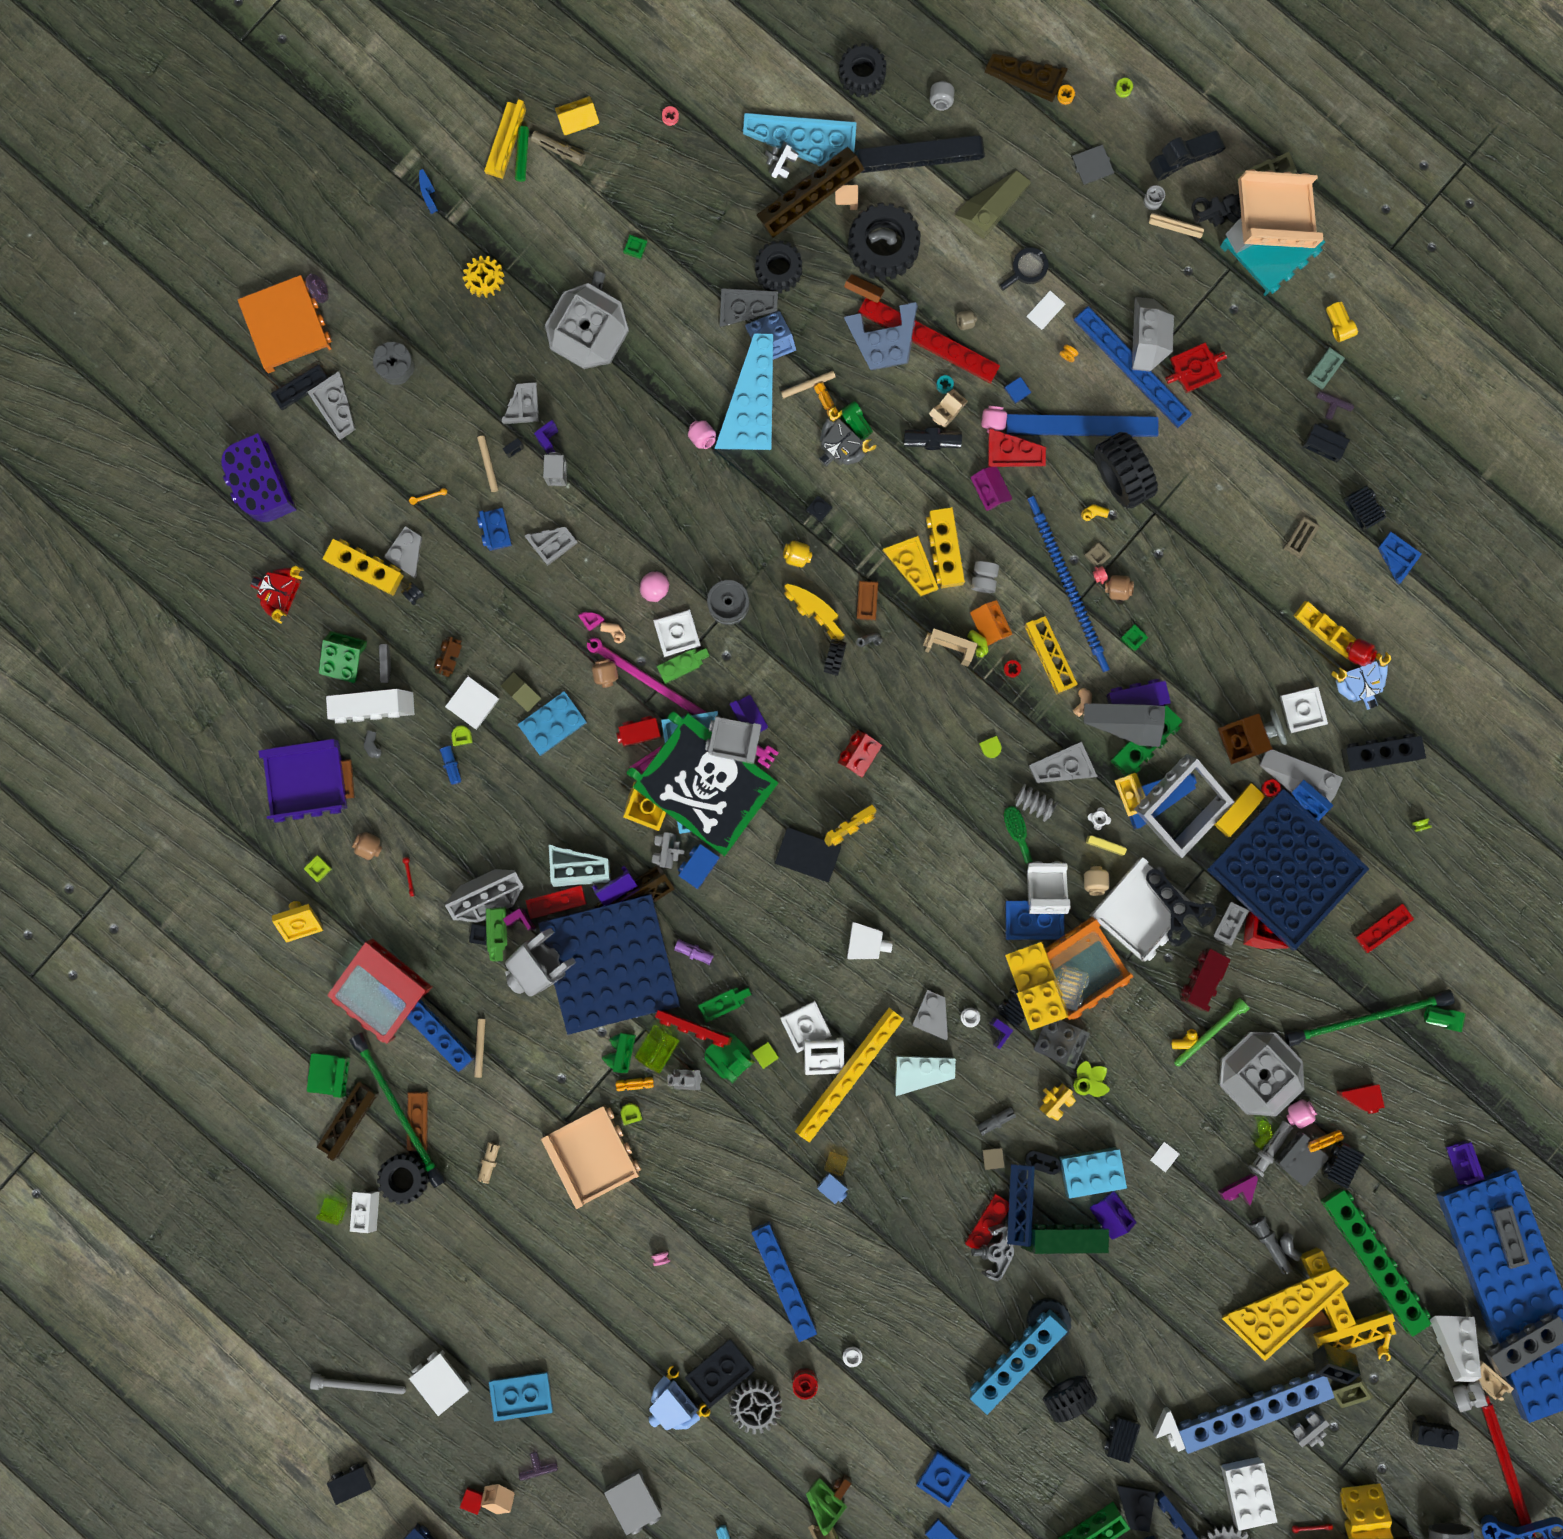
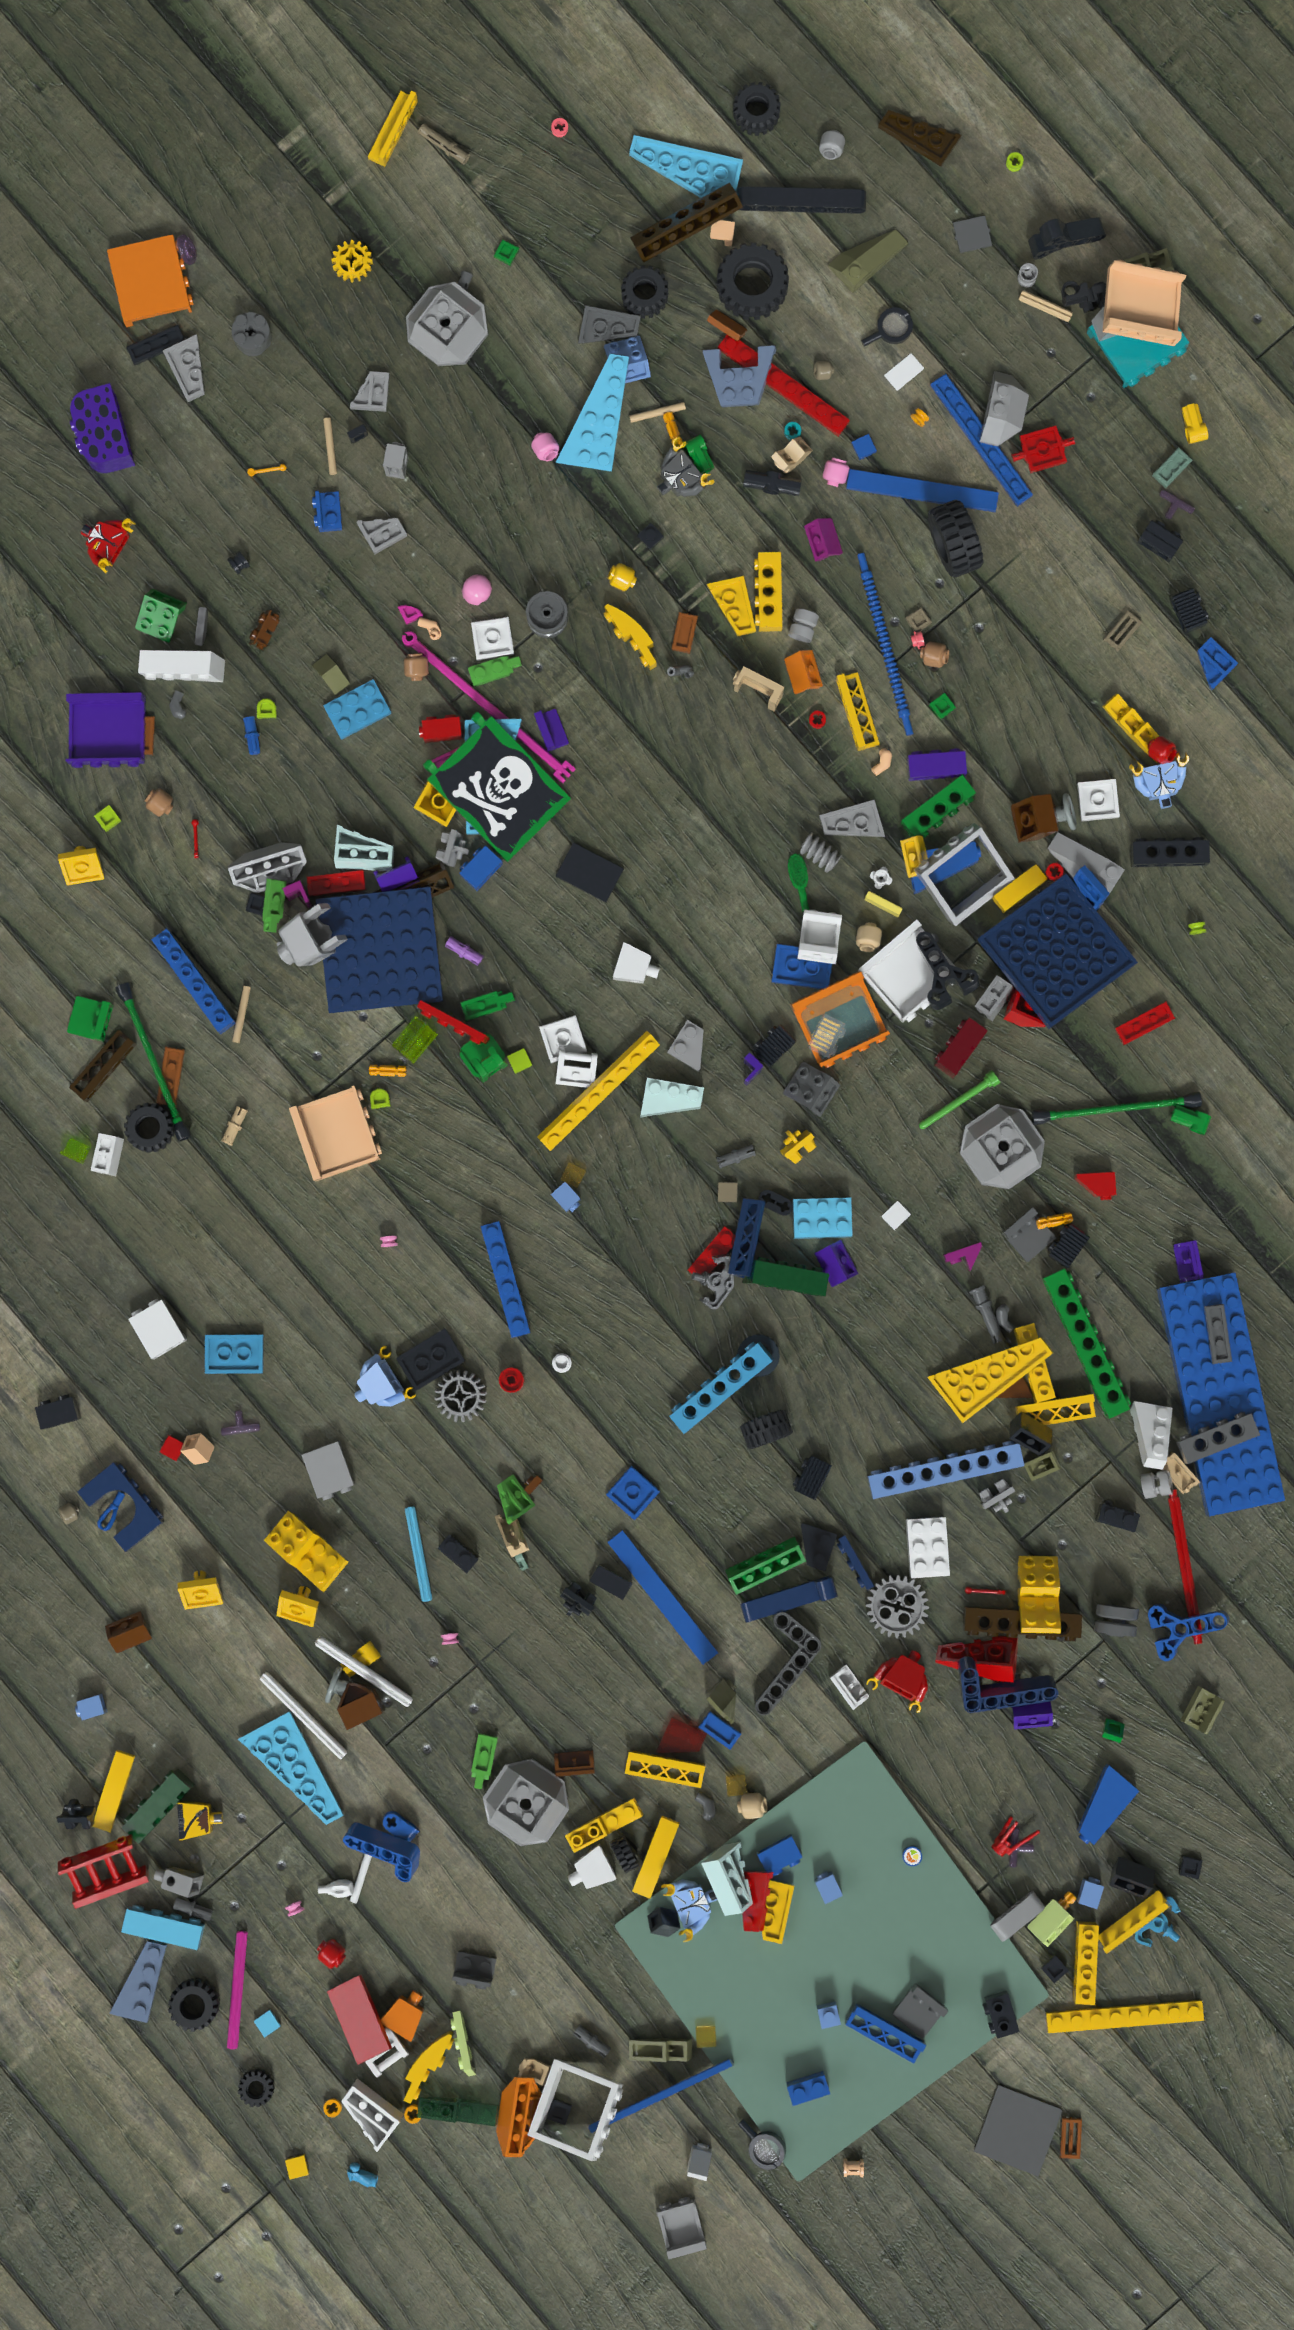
camera: 10 degrees right, 0 degrees up
light grey piece [310,1373,406,1394] -> none
yellow brick [322,539,404,596] -> none
panel [327,939,433,1044] -> none
light grey wing [384,526,422,578] -> none
blue slope [419,169,438,214] -> none
white tile [445,677,499,730] -> none
green axle [515,126,529,182] -> none
dark purple panel [534,420,558,455] -> none
yellow panel [555,96,599,135] -> none
green tile [602,1033,636,1073] -> none
light grey hips [667,1069,702,1090] -> none
light grey panel [705,716,761,764] -> none
hips [765,141,798,179] -> none
black tyre [823,639,847,676] -> none
yellow wing [824,805,877,847] -> none
bracket [838,731,882,778] -> none
dark grey arm [868,228,897,245] -> none
white plate [961,1008,980,1027] -> none
lime arm [967,630,989,658] -> none
lime tile [979,736,1001,758] -> none
red wing [988,428,1046,467] -> none
yellow piece [1005,941,1069,1031] -> none
light orange bush [1057,85,1075,105] -> none
lime plate [1073,1061,1110,1097] -> none
yellow arm [1081,504,1110,521] -> none
dark grey wedge [1083,703,1165,747] -> none
white slope [1153,1407,1185,1452] -> none
yellow arm [1172,1029,1198,1049] -> none
light grey pin [1248,1121,1293,1177] -> none
clear neon green arm [1254,1120,1272,1150] -> none
bright pink head [1286,1099,1317,1129] -> none
yellow hand [1377,1332,1392,1361] -> none

